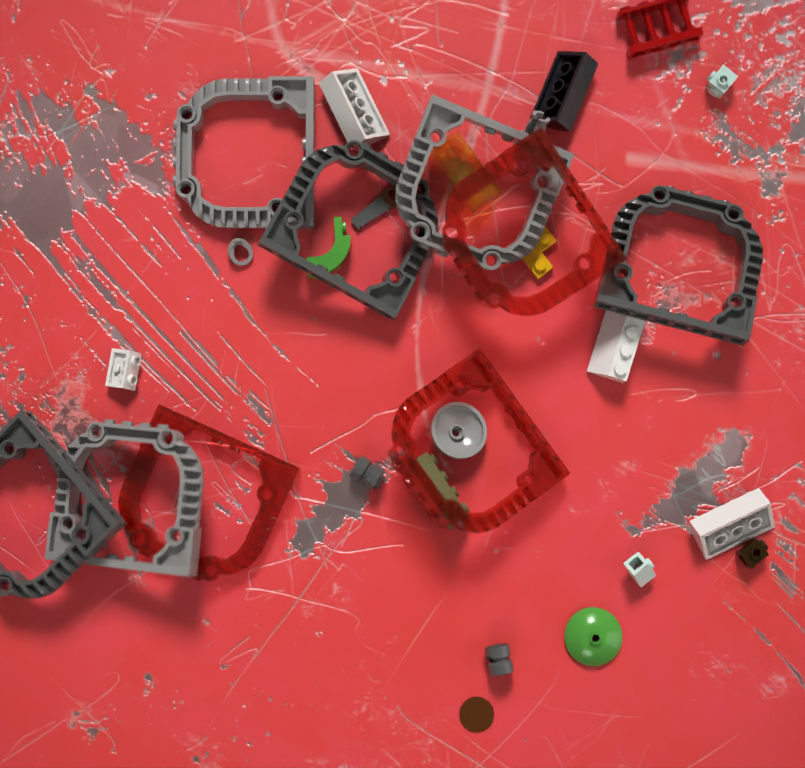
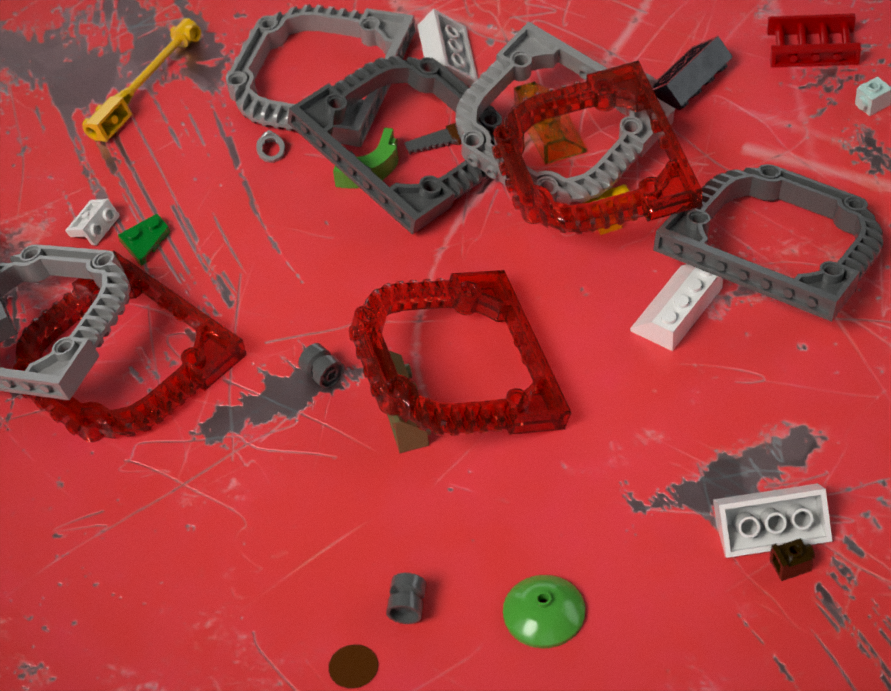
camera: 25 degrees right, 35 degrees down
light grey dish [430,402,487,459] -> none
light aqua brick [623,552,656,587] -> none
none -> yellow bar [82,18,201,142]
none -> green wing [118,214,170,266]

